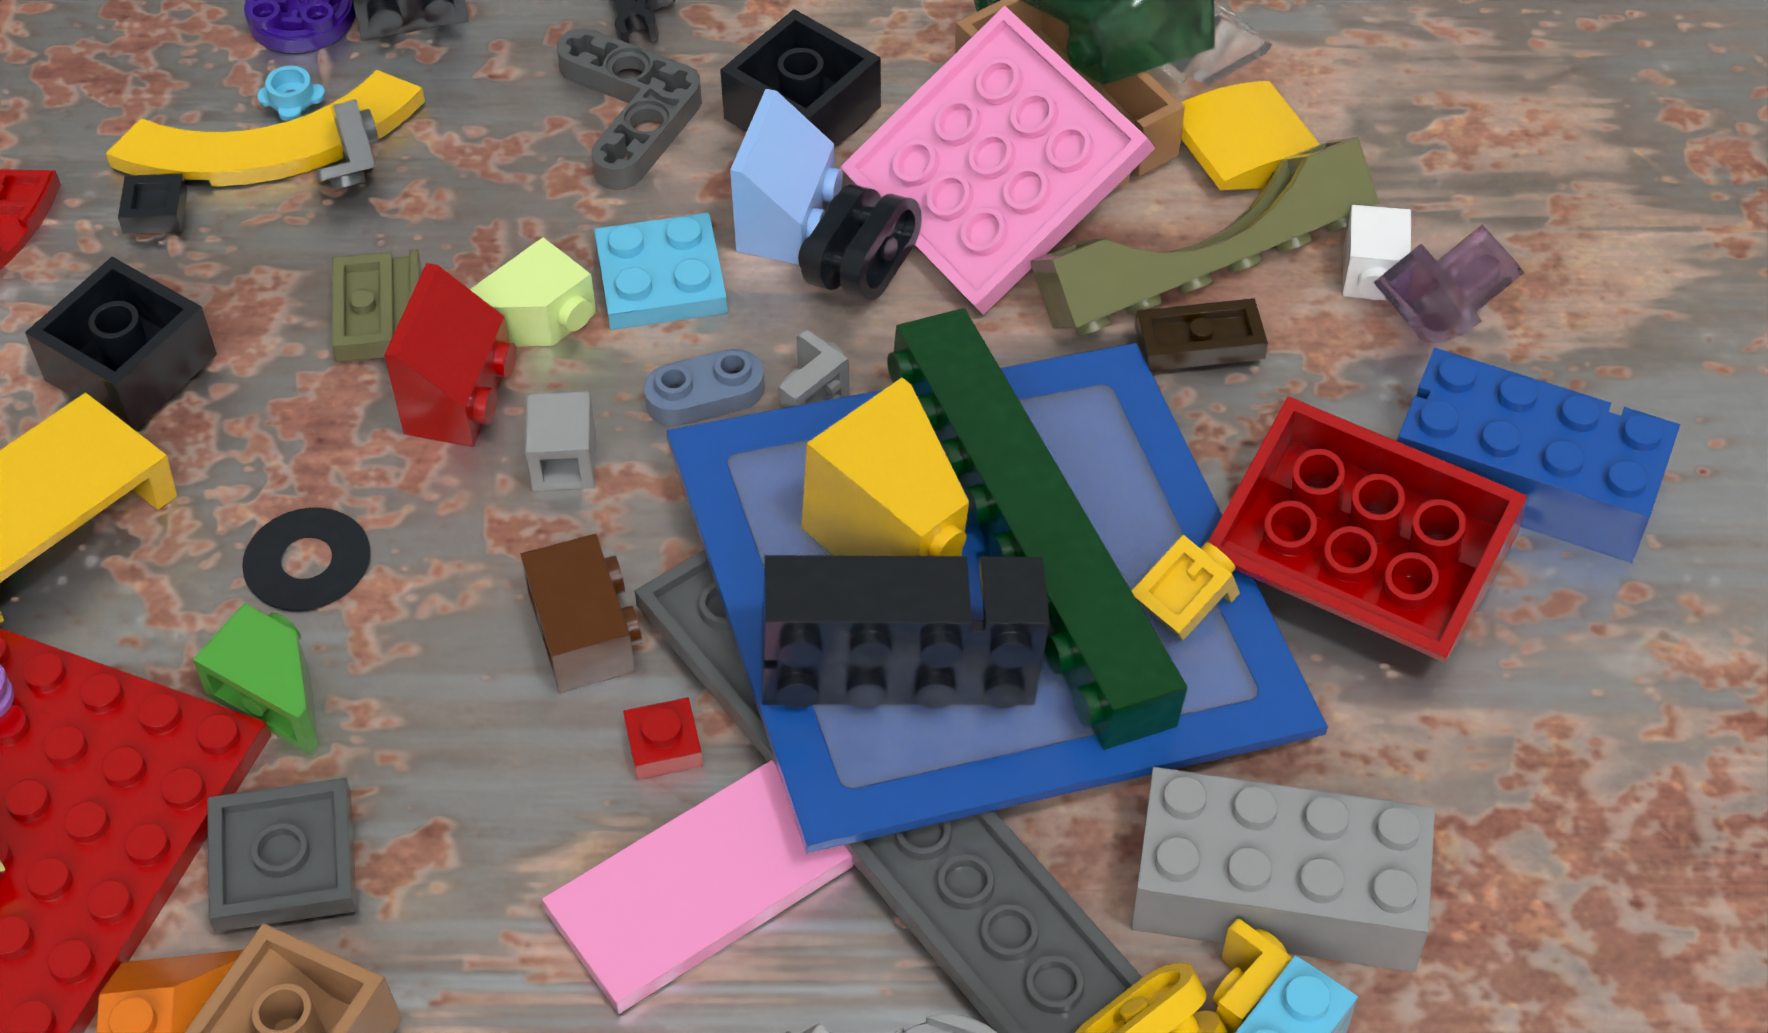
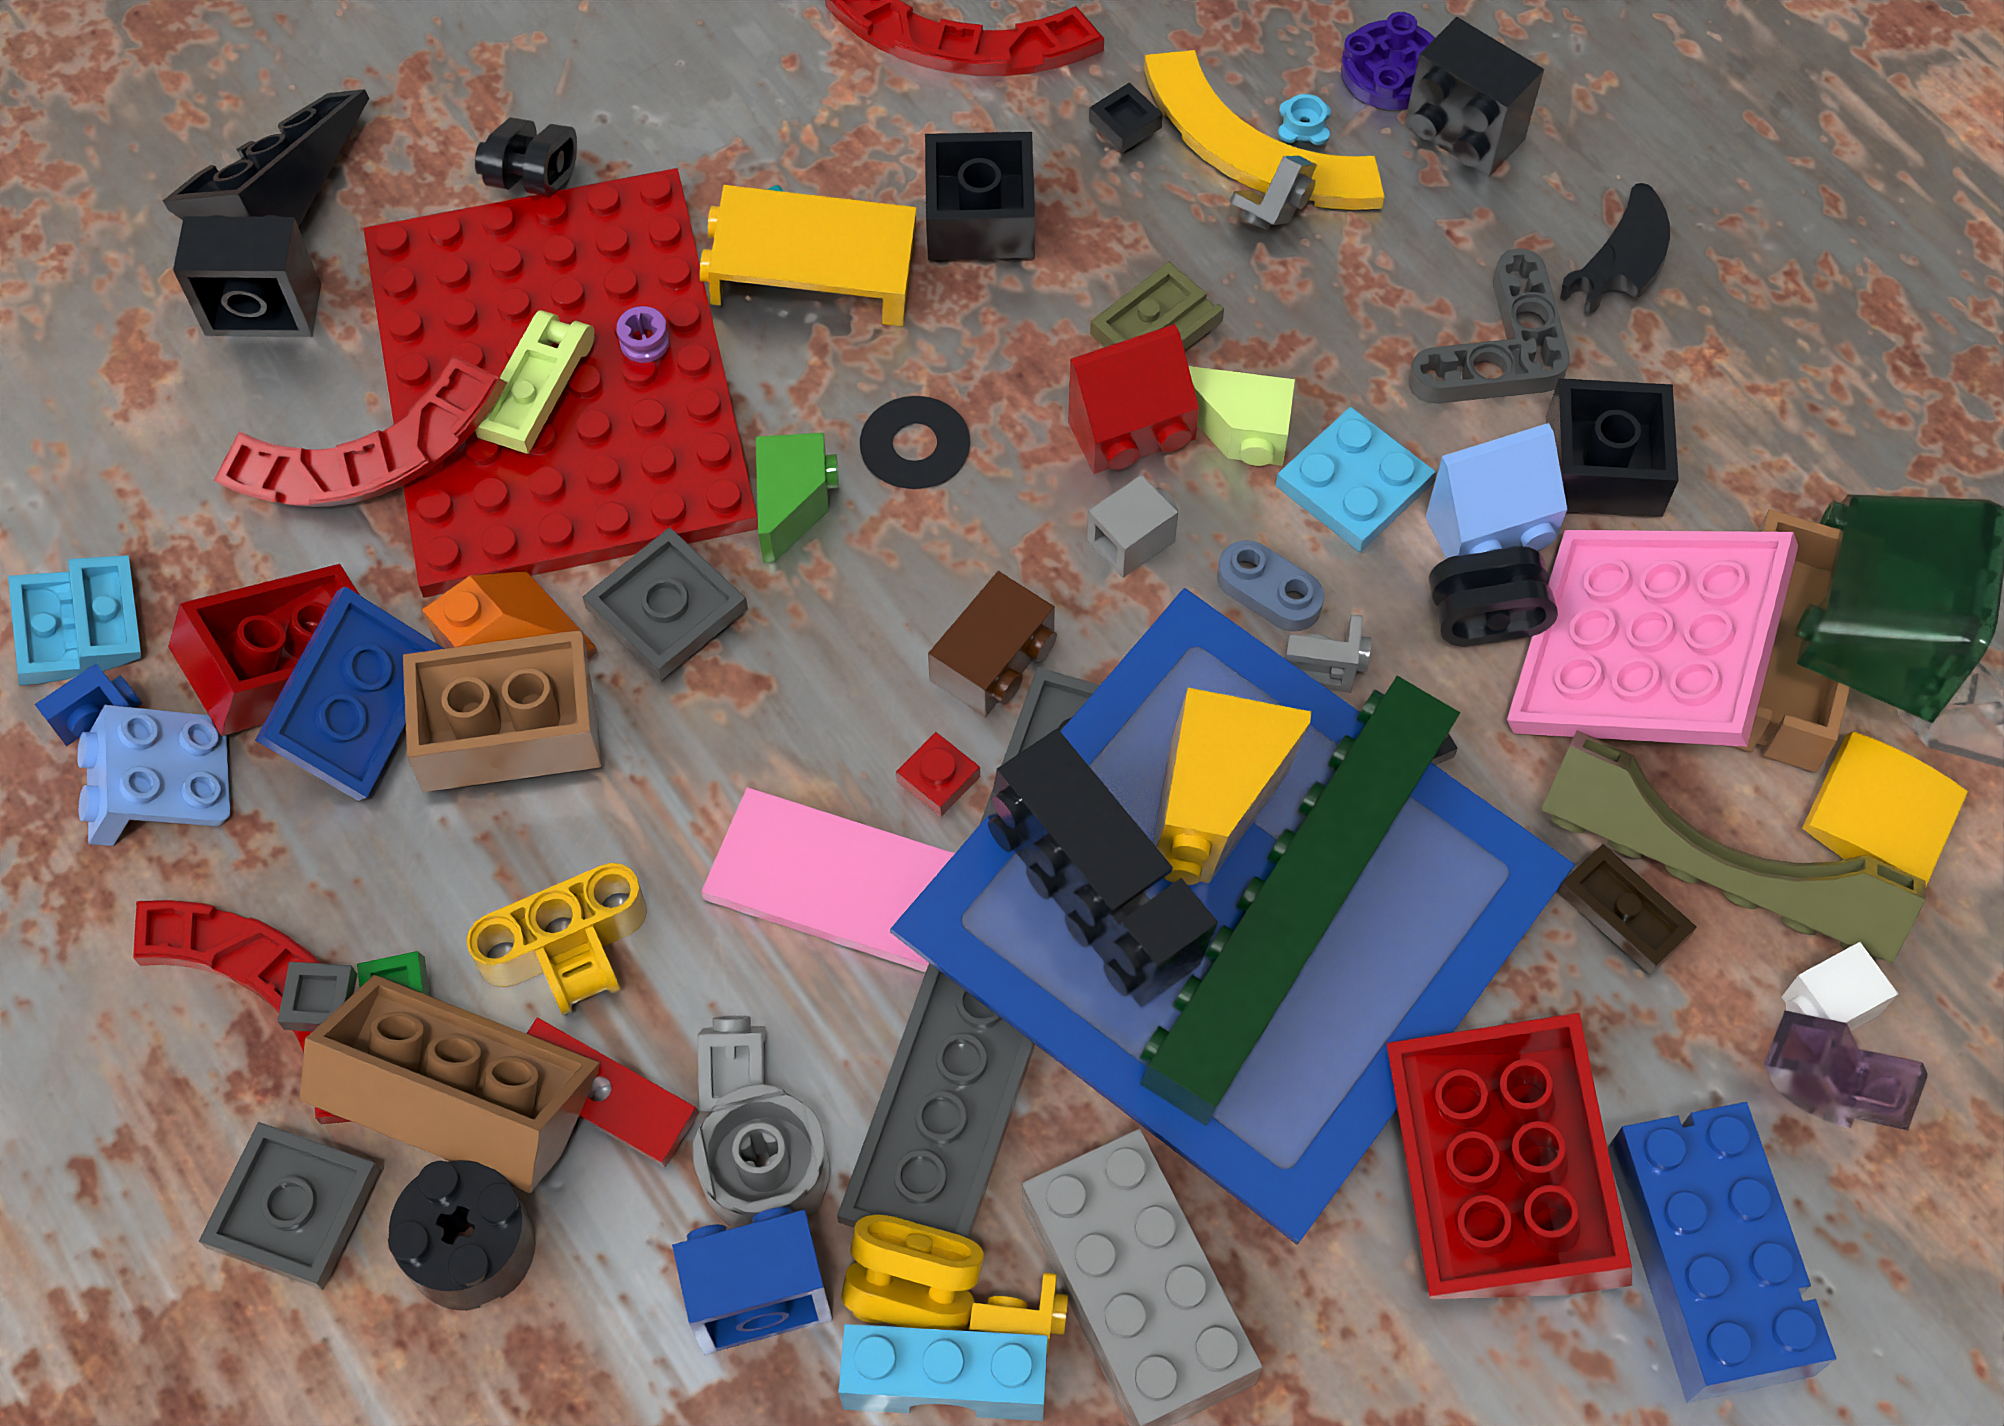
camera: 55 degrees right, 10 degrees up
yellow bracket [1132,535,1240,641] -> none

